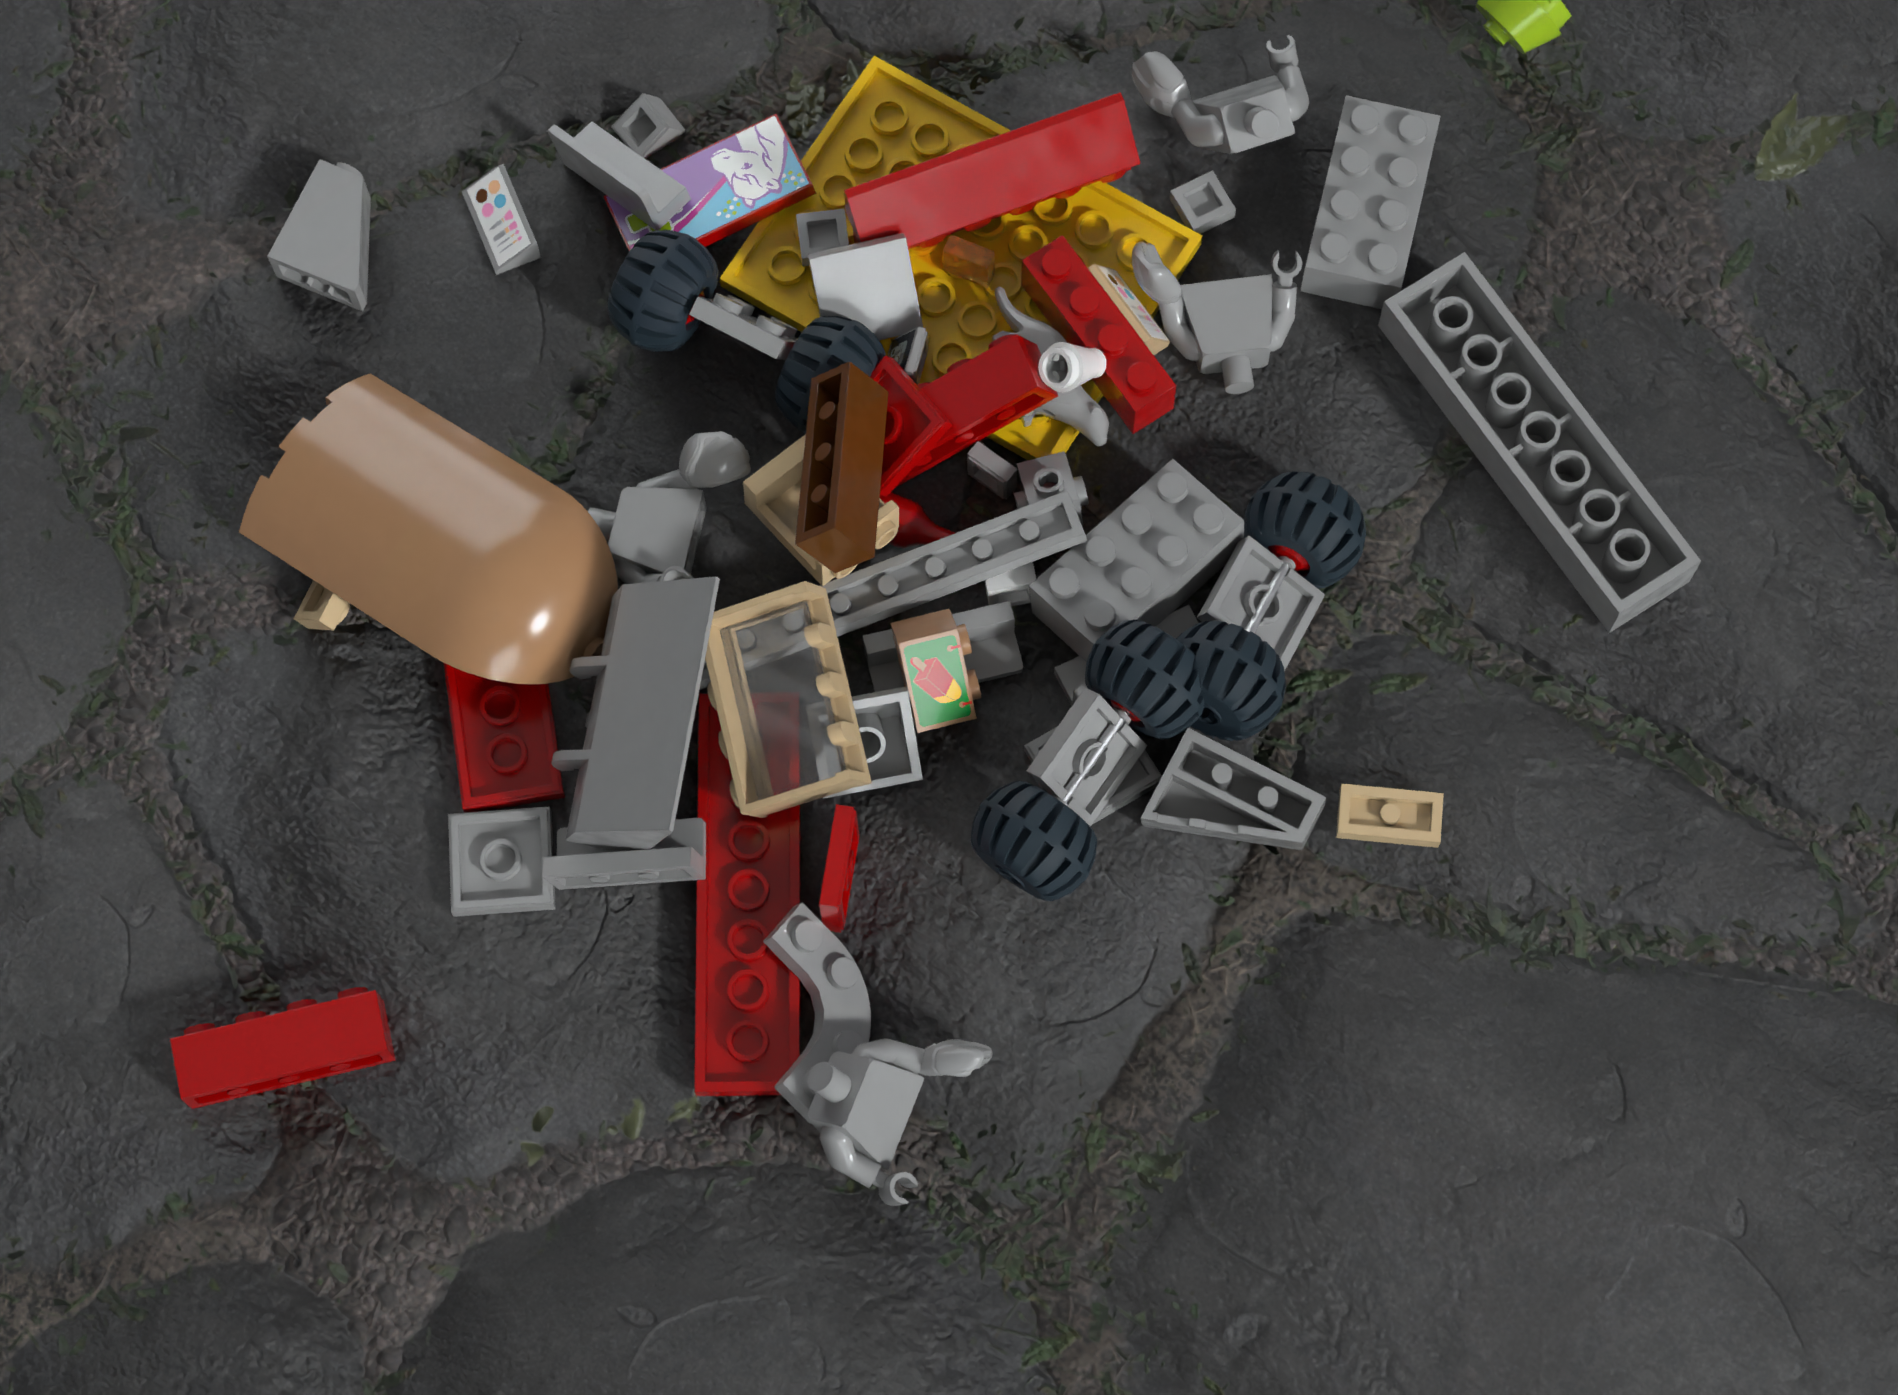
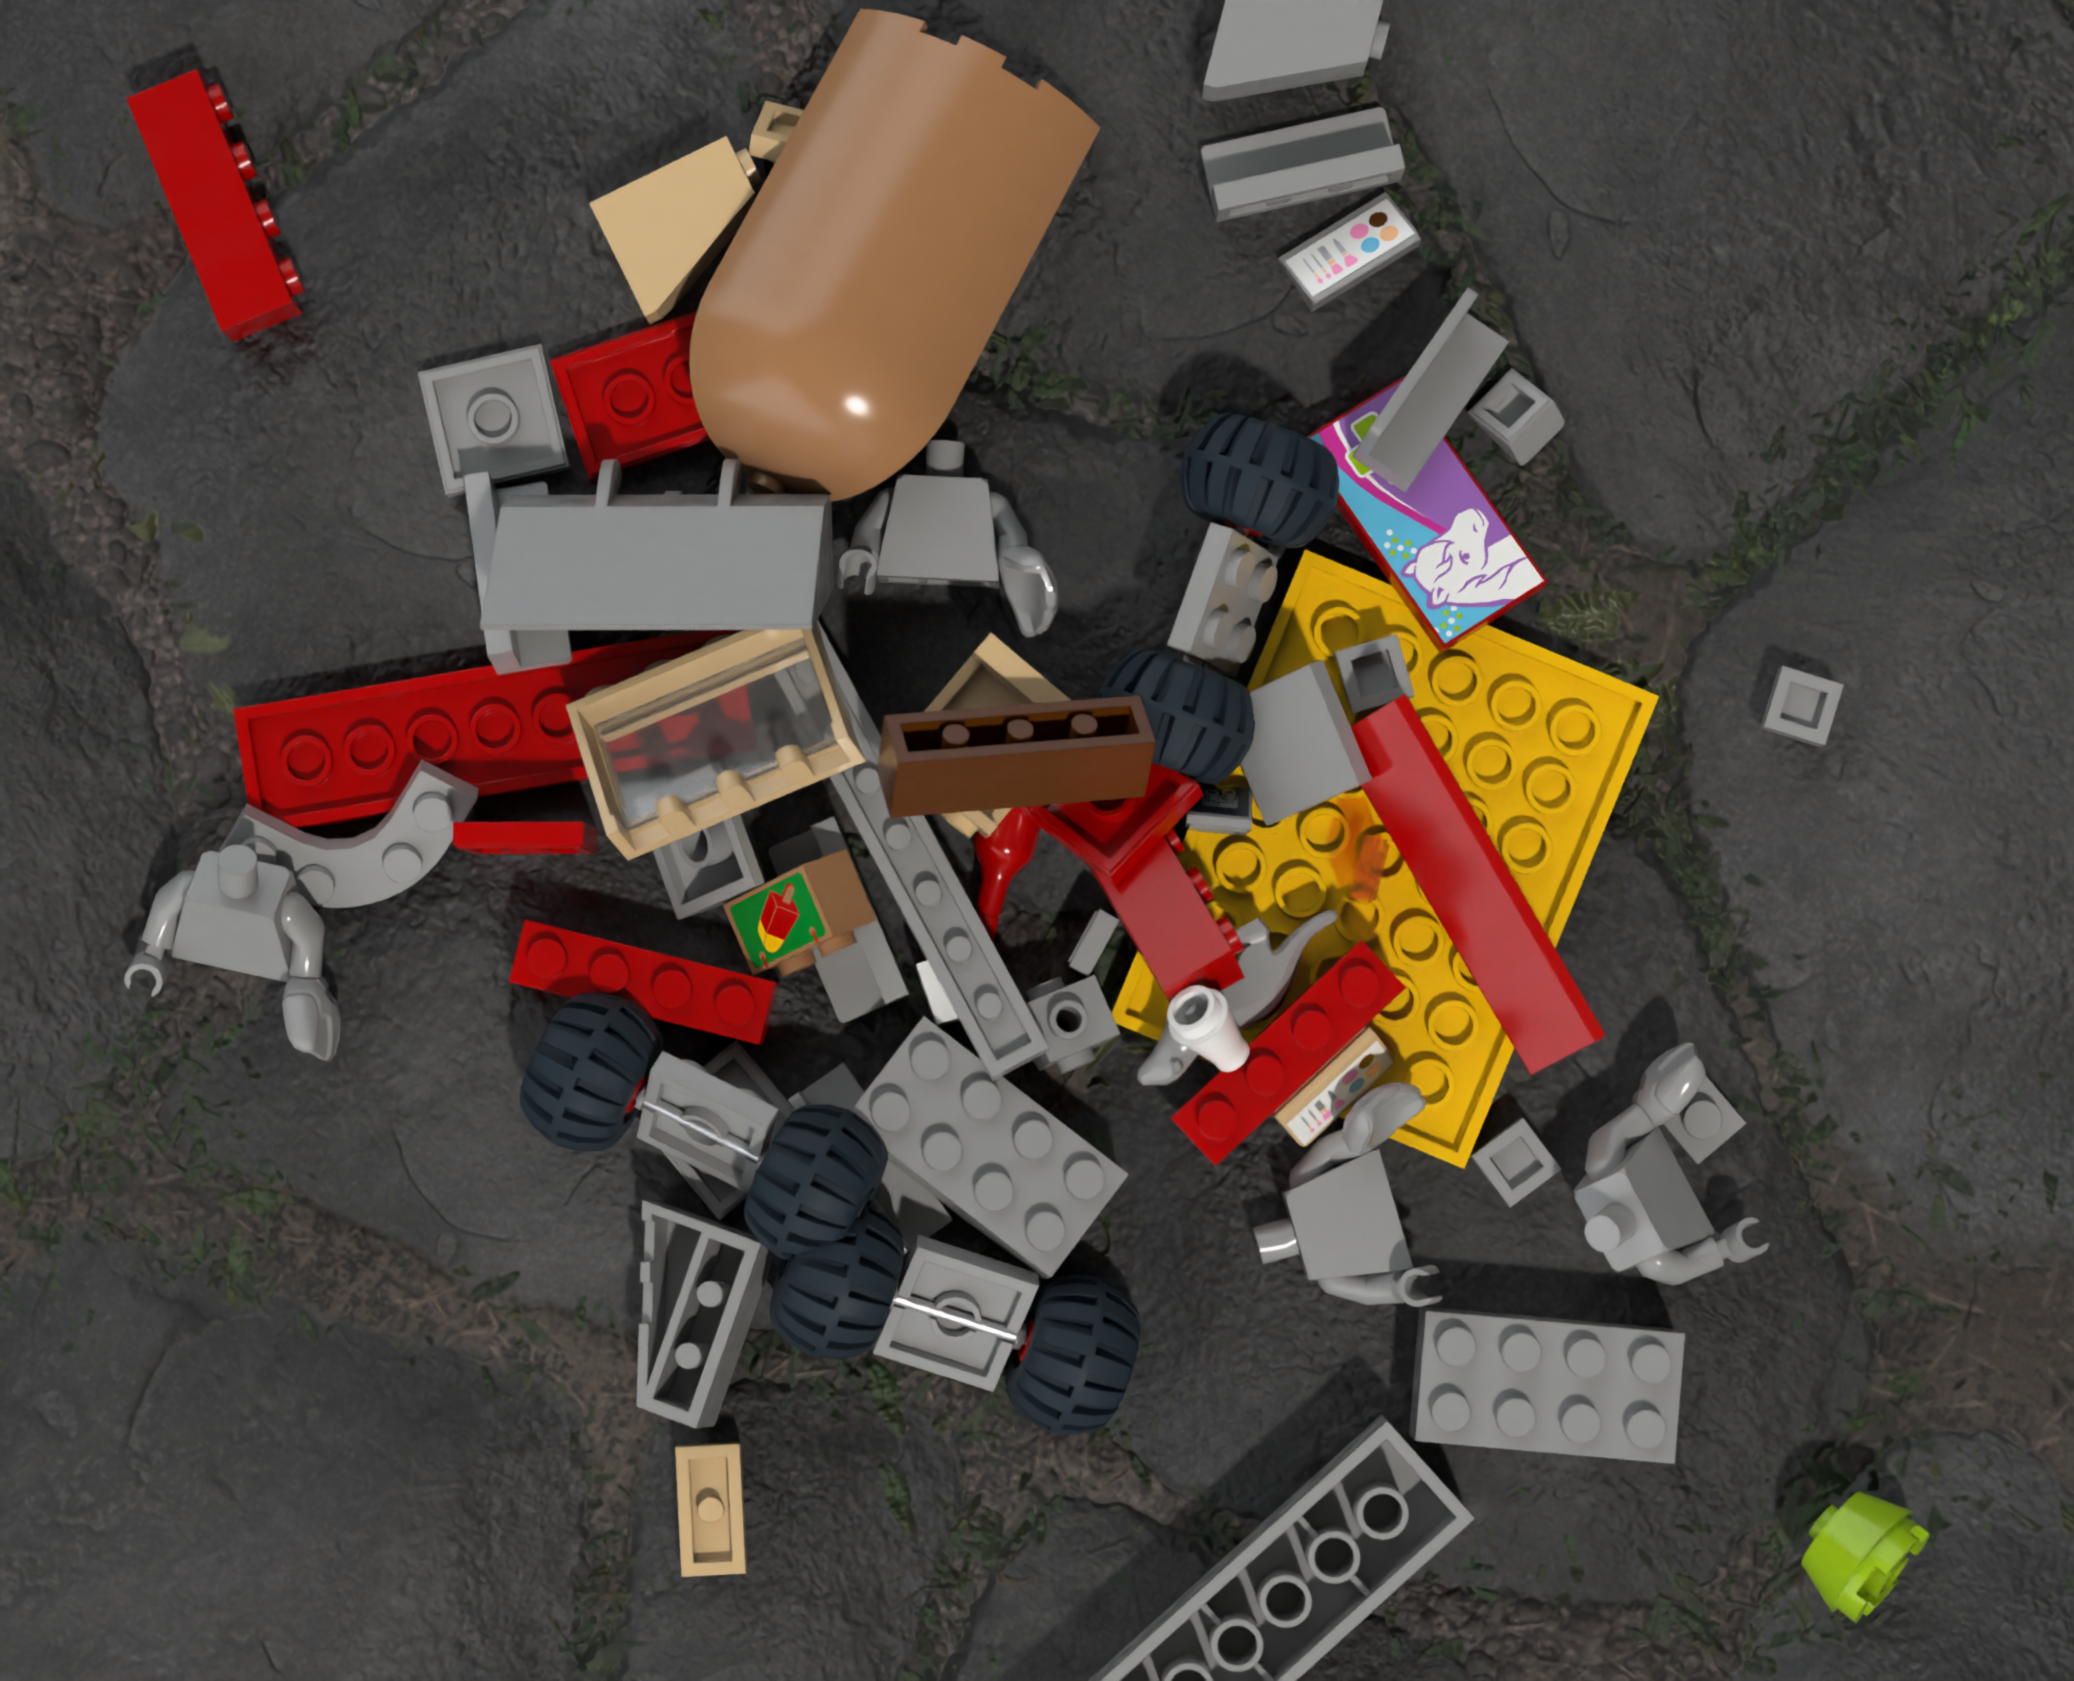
camera: 85 degrees right, 15 degrees up
none -> red brick [509,920,780,1045]
none -> tan slope [589,136,762,327]
none -> light grey panel [1201,107,1405,222]
none -> light grey plate [1661,1075,1747,1165]

